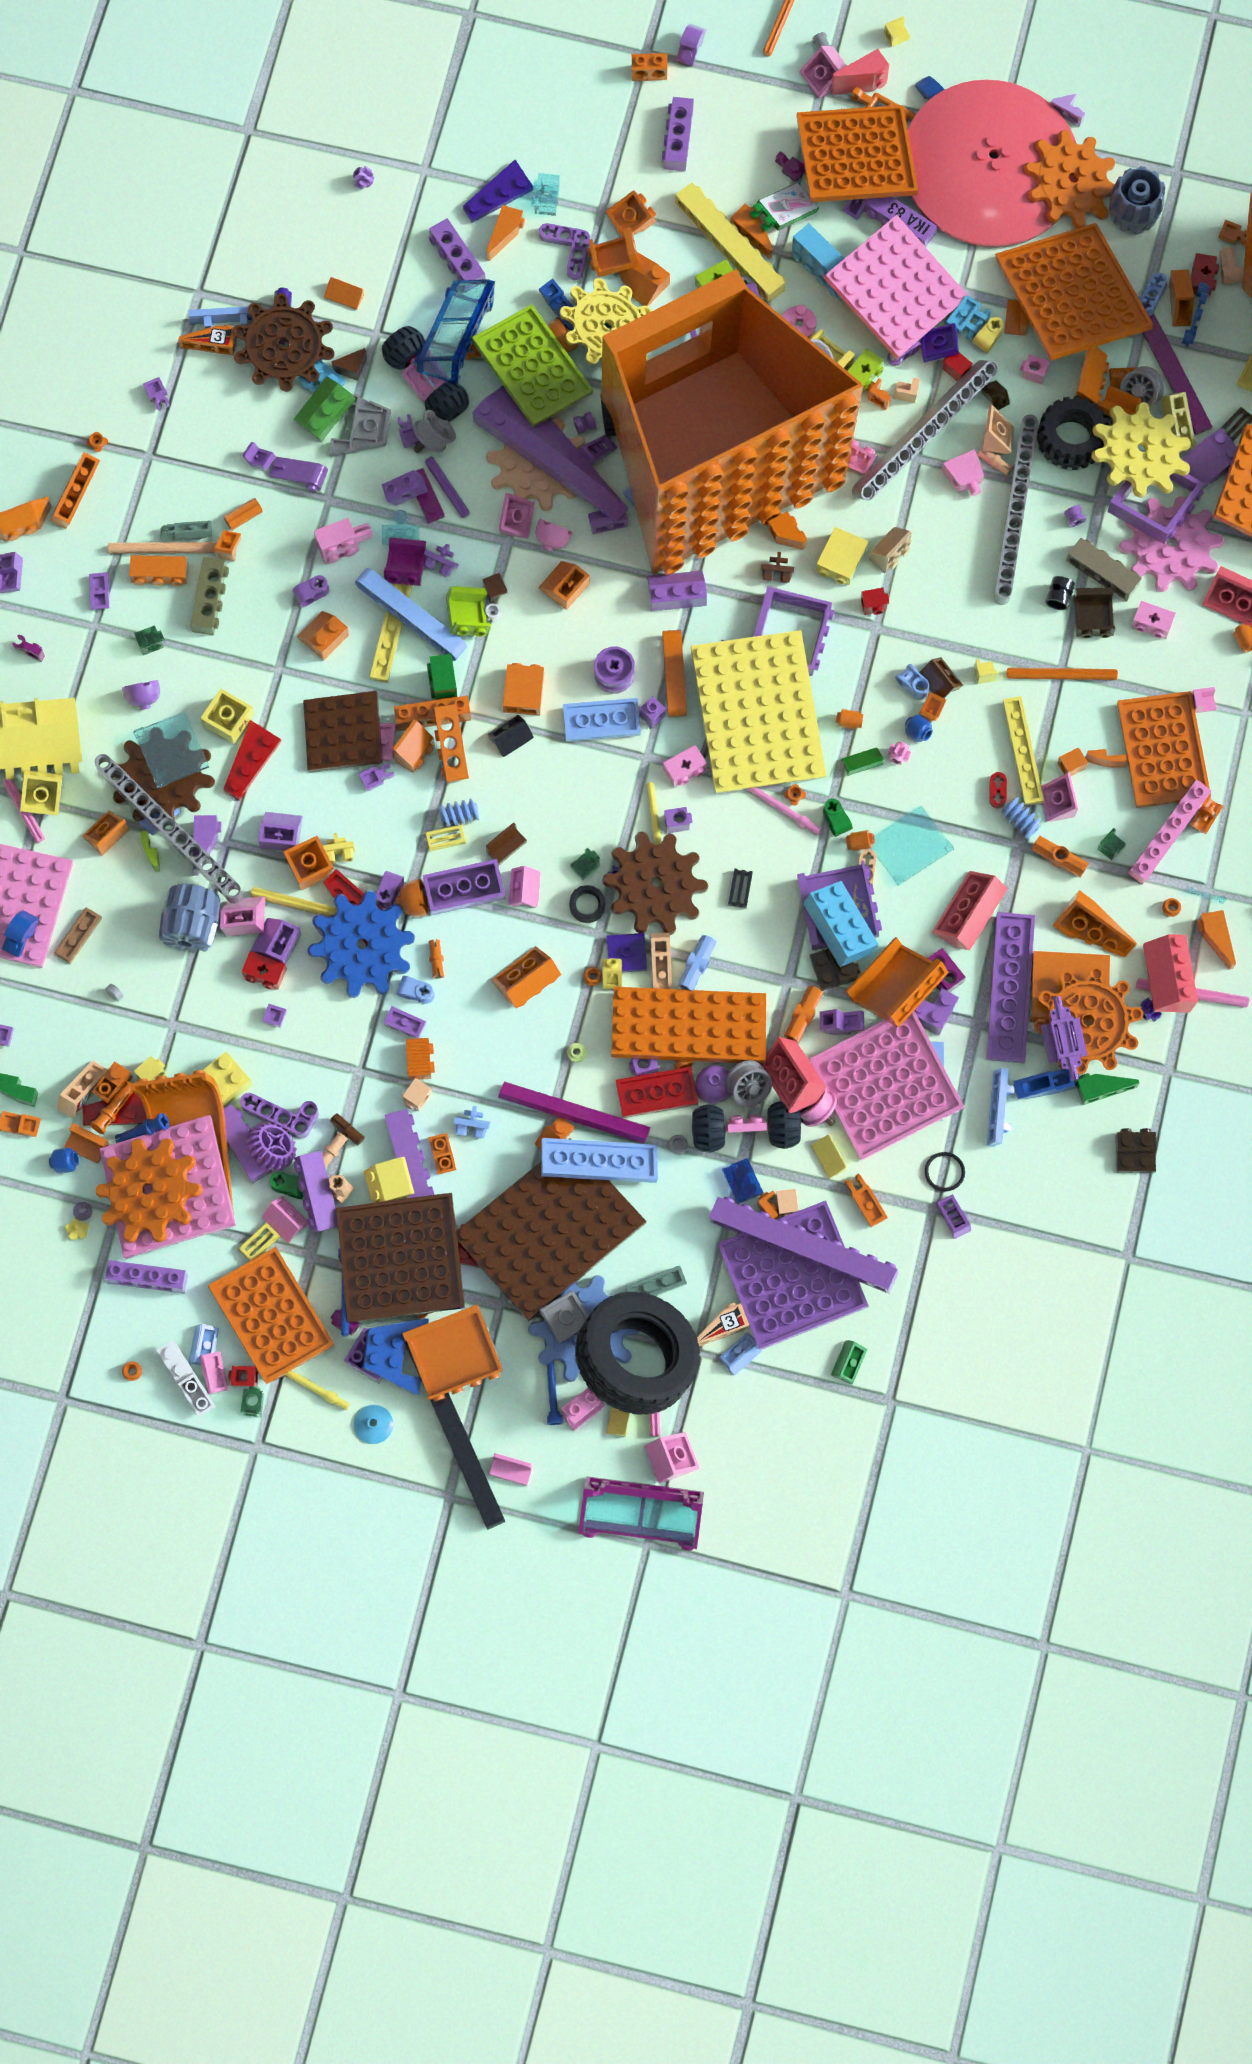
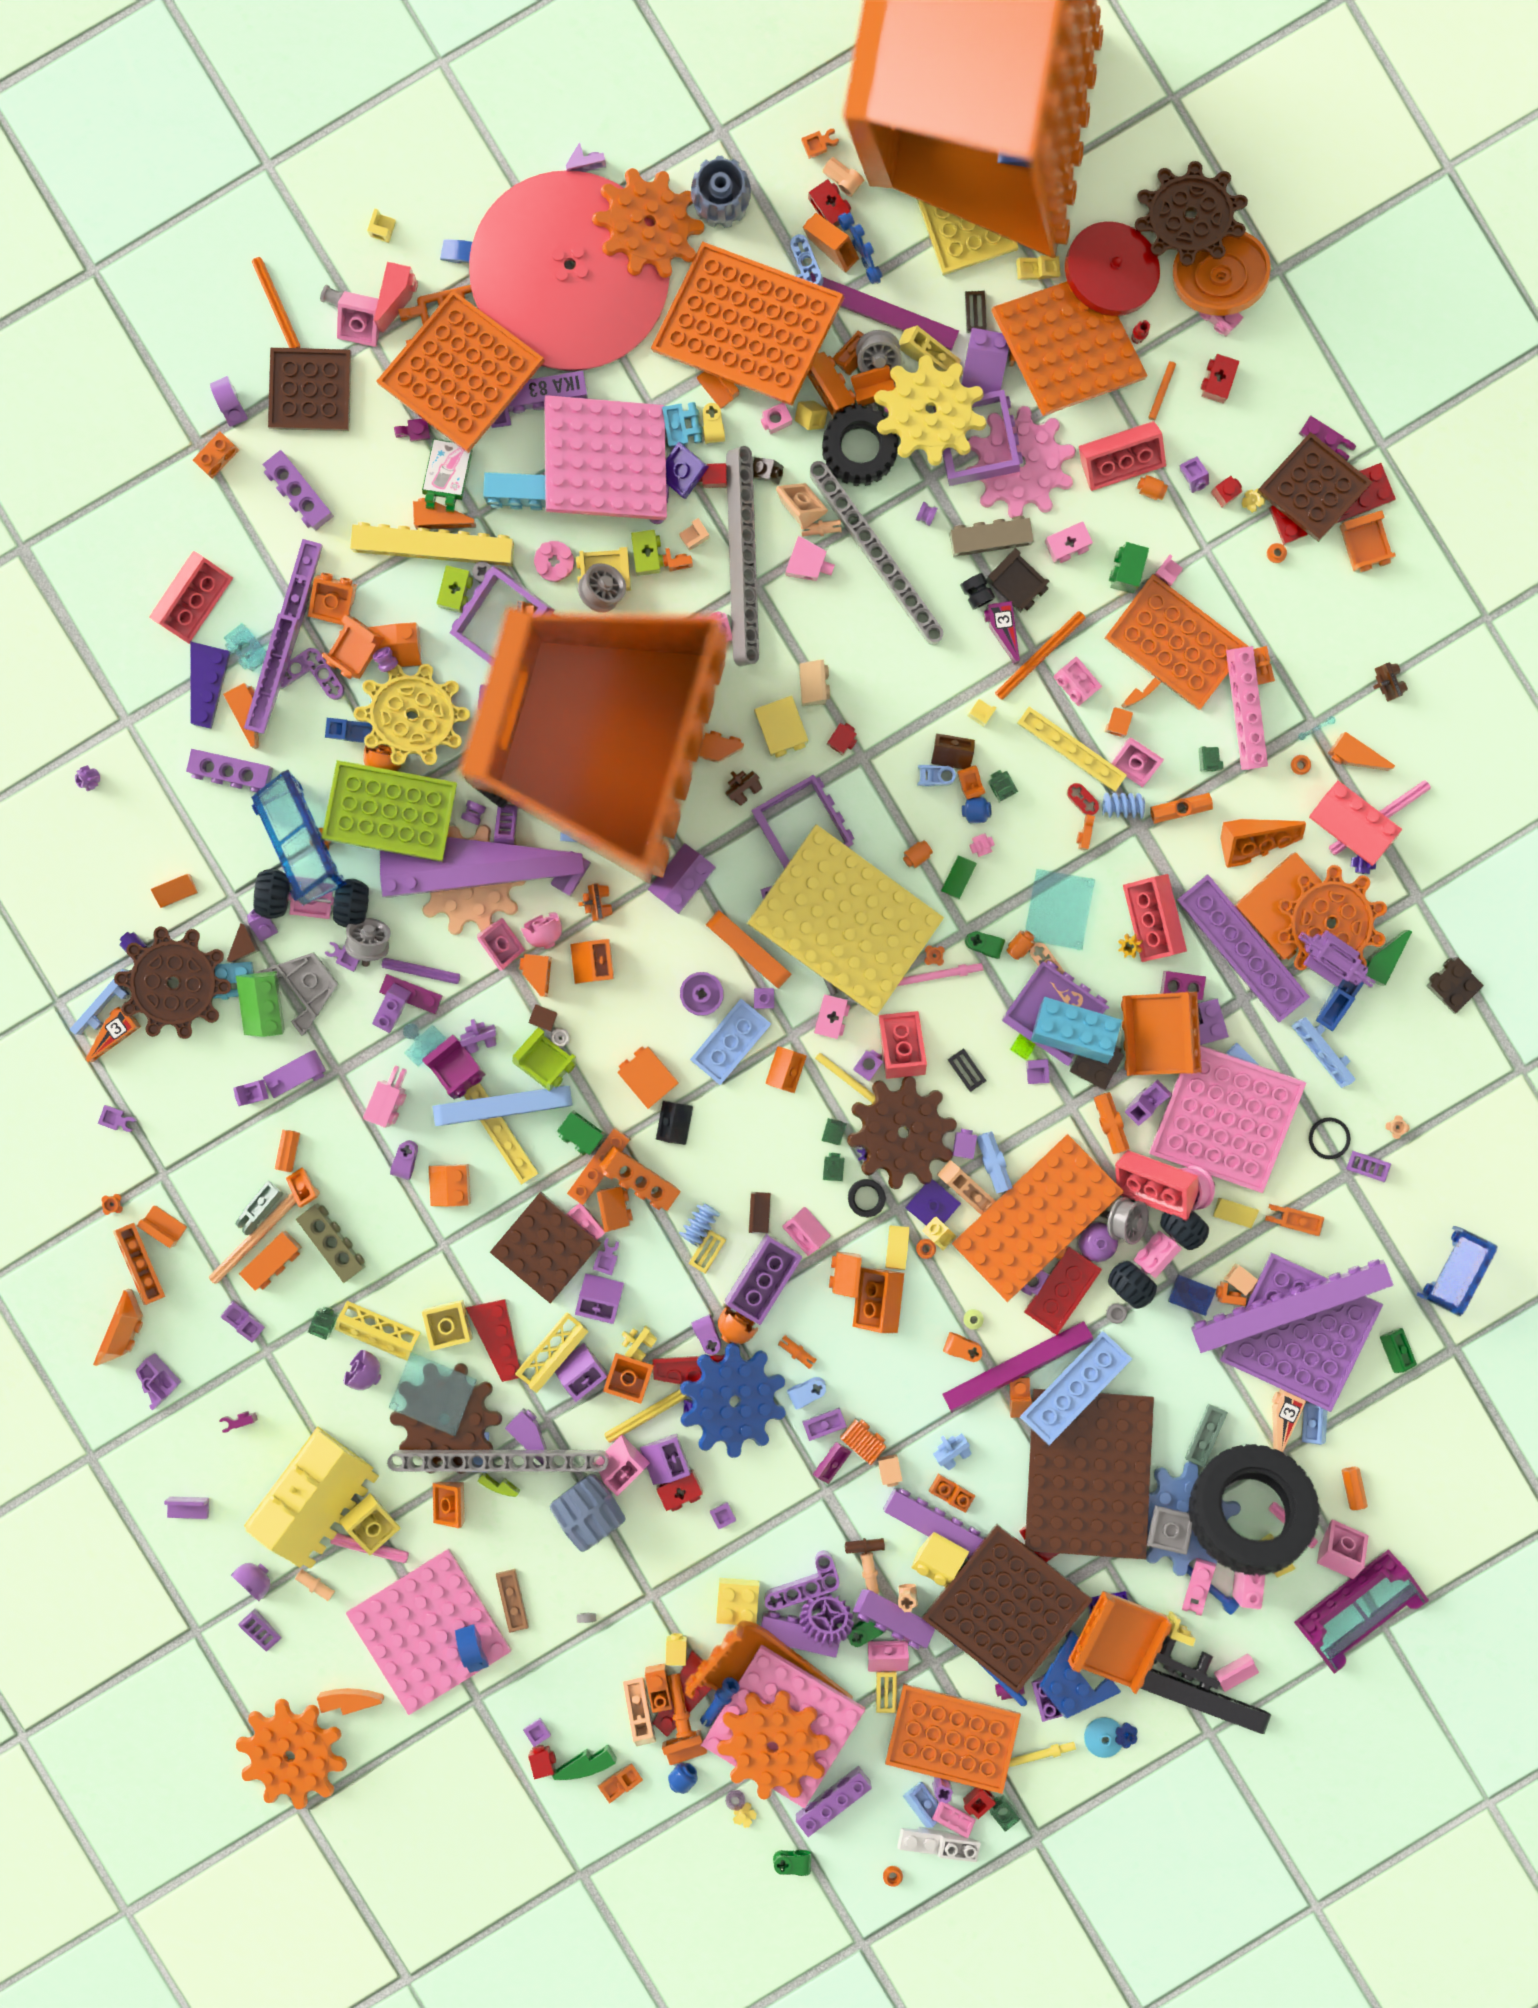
camera: 50 degrees left, 15 degrees up
none -> orange panel [137,1205,187,1248]
none -> coral slope [149,551,233,644]
none -> medium lavender slope [244,538,323,734]
none -> medium lavender bracket [247,909,278,942]
none -> reddish brown plate [268,347,352,431]
none -> light yellow fence [335,1301,420,1361]
none -> medium lavender wheel [373,647,398,672]
none -> light yellow fence [515,1312,589,1393]
none -> orange slope [519,954,552,997]
none -> medium lavender slope [574,1273,624,1324]
none -> orange hips [578,883,612,921]
none -> orange panel [765,1046,807,1093]
none -> green piece [773,1850,811,1876]
none -> light yellow panel [795,400,828,430]
none -> magenta plate [813,1442,852,1484]
none -> clear green panel [821,1117,847,1145]
none -> orange slope [829,1251,862,1298]
none -> coral slope [879,1011,927,1079]
none -> light yellow slope [885,1225,909,1270]
none -> medium lavender axle [932,1777,953,1804]
none -> orange piece [943,1332,982,1362]
none -> medium lavender brick [953,1128,977,1159]
none -> slope [983,601,1020,664]
none -> clear green brick [988,770,1018,802]
none -> clear neon green slope [1009,1033,1036,1061]
none -> medium lavender panel [1026,1059,1050,1084]
none -> bright pink bracket [1053,656,1102,706]
none -> orange plate [1076,814,1095,850]
none -> green brick [1108,542,1150,594]
none -> clear blue plant [1115,1722,1138,1749]
none -> yellow gear [1118,933,1143,958]
none -> black plate [1153,1636,1220,1691]
none -> light yellow bracket [1166,1611,1196,1646]
none -> bright pink plate [1182,1558,1216,1616]
none -> orange axle [1341,1466,1368,1510]
none -> light nougat plate [1385,1115,1410,1139]
none -> clear blue windscreen [1416,1225,1498,1317]

